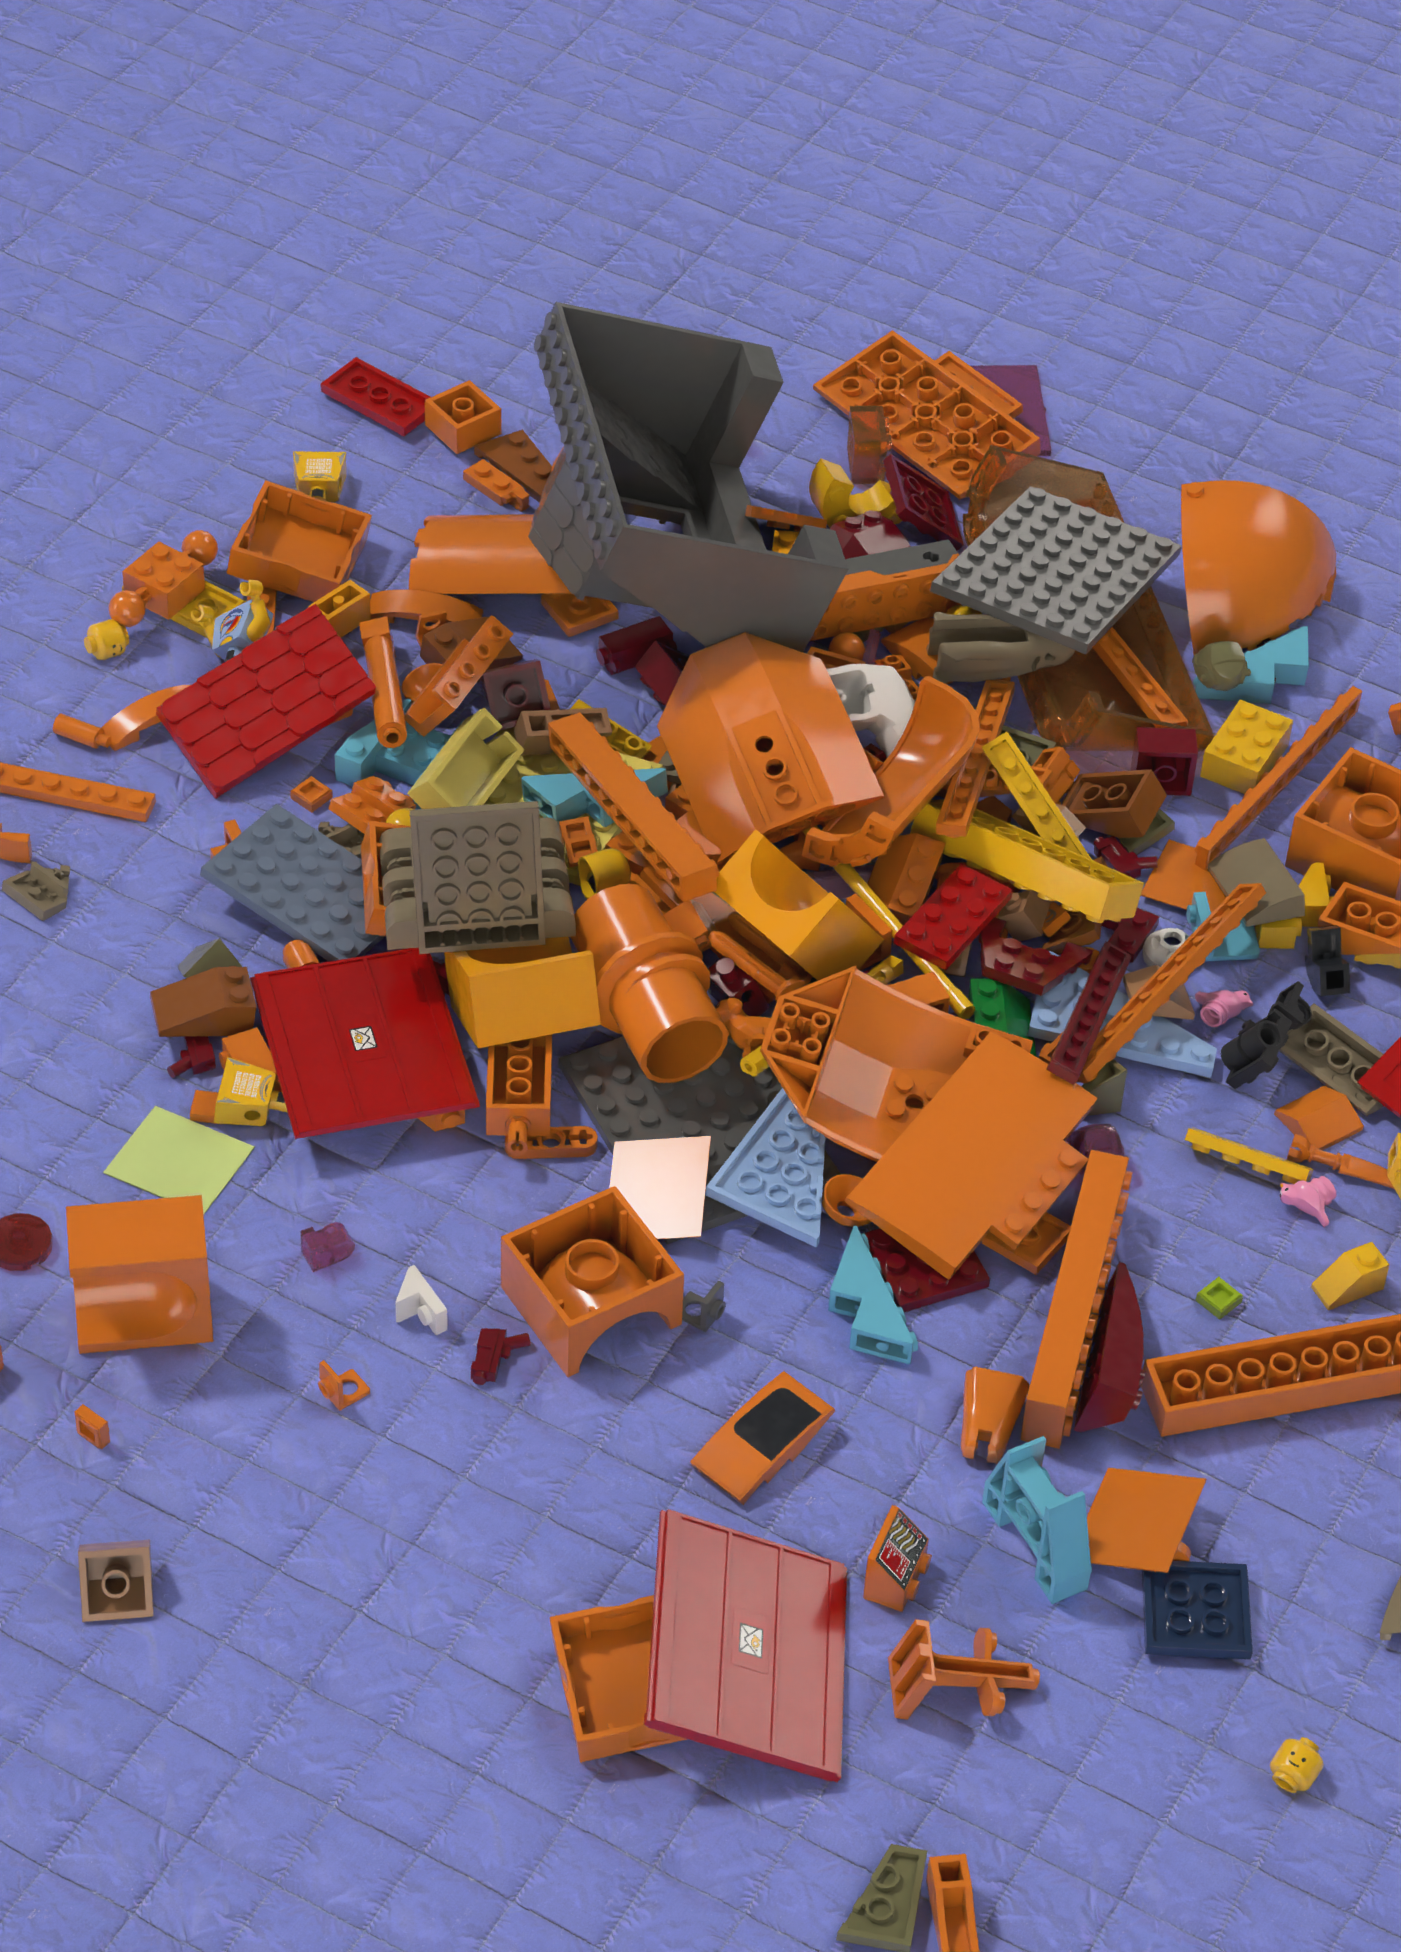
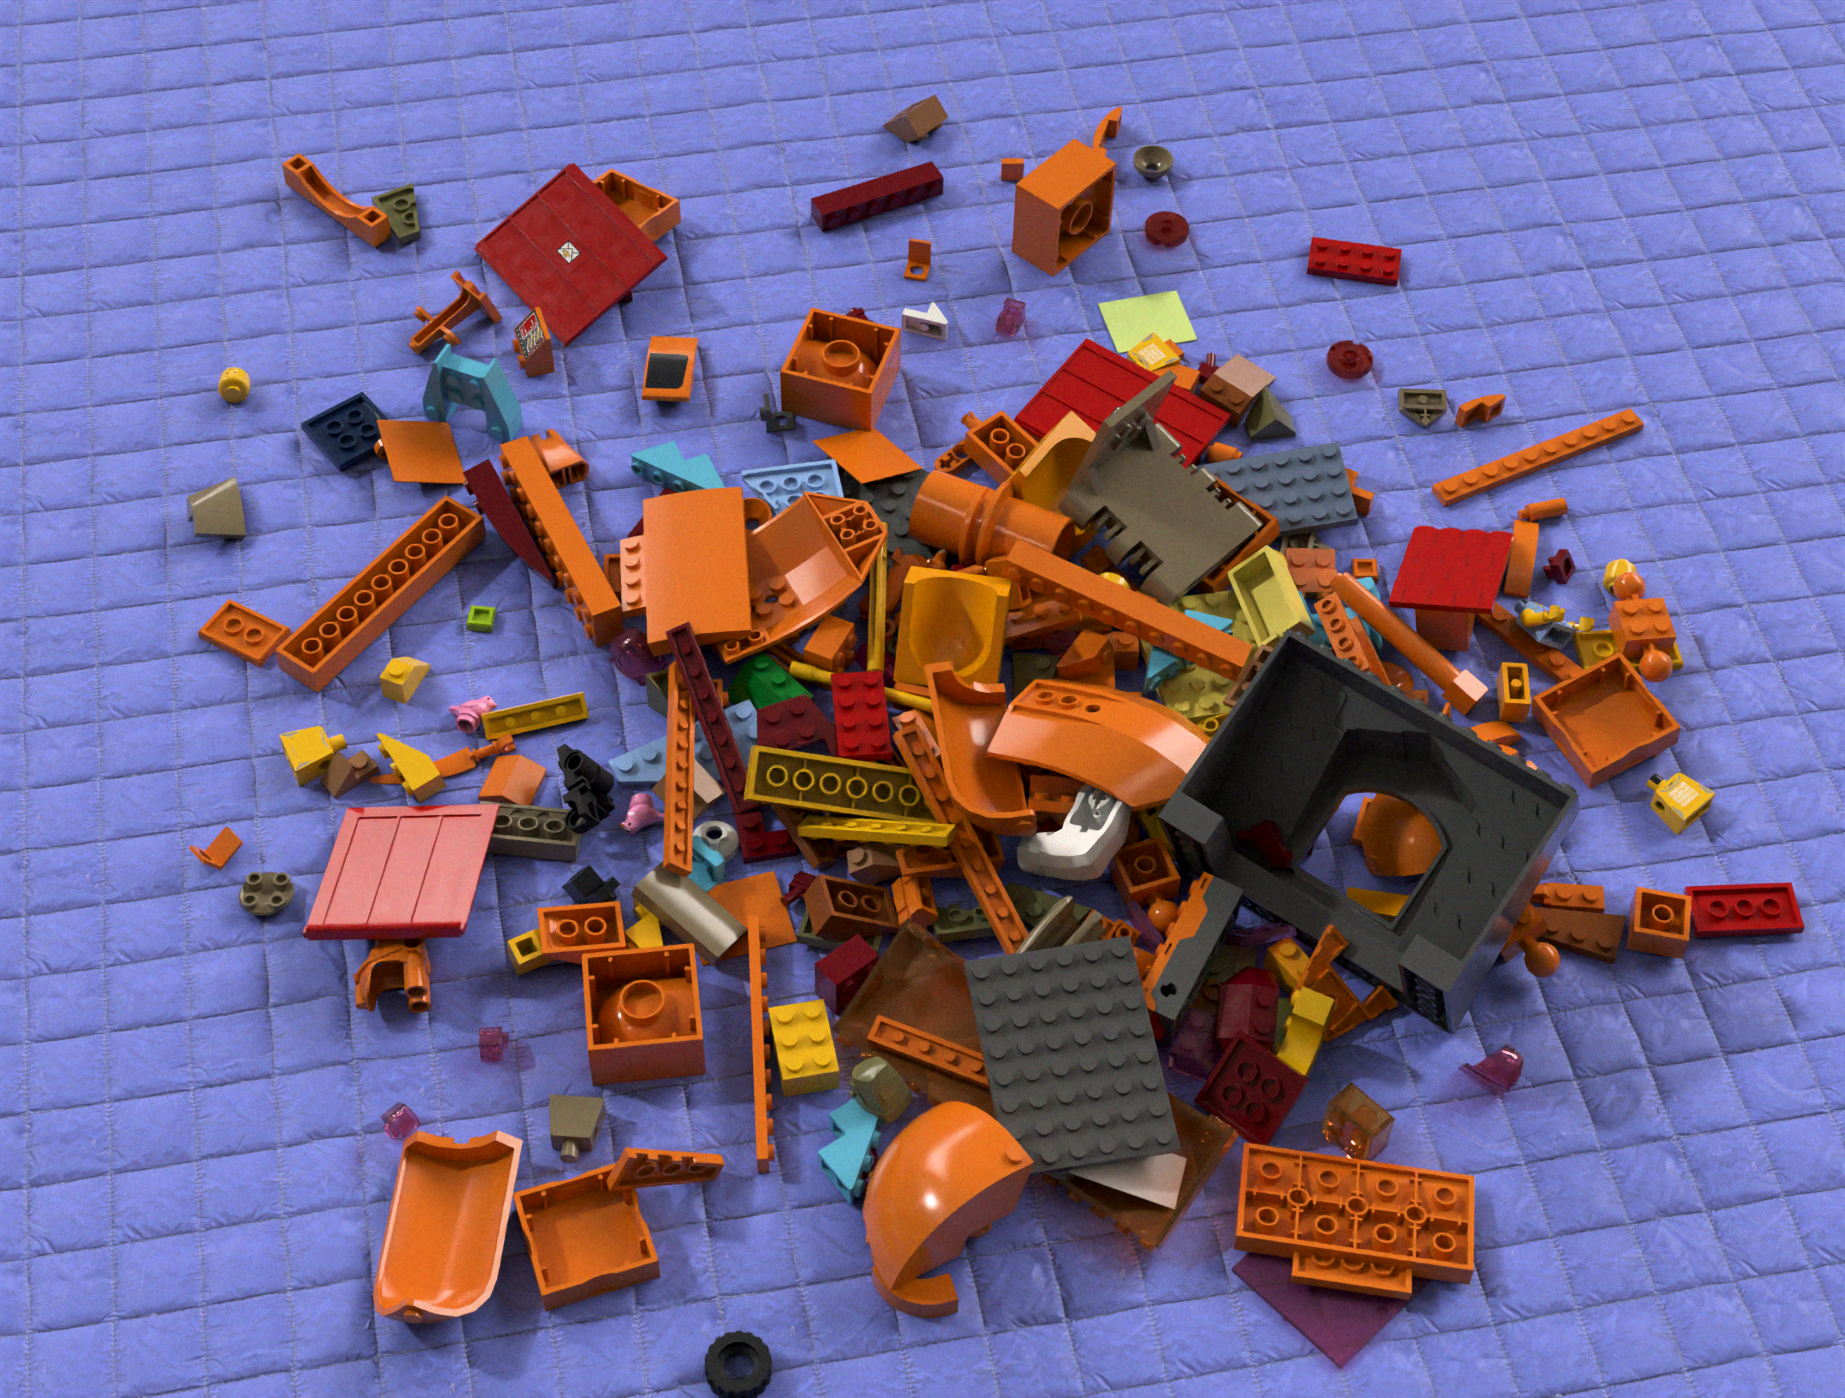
camera: 140 degrees right, 5 degrees up
none -> dark red brick [811,161,944,232]
none -> clear red plate [1326,340,1373,379]
none -> dark red tile [1543,549,1576,584]

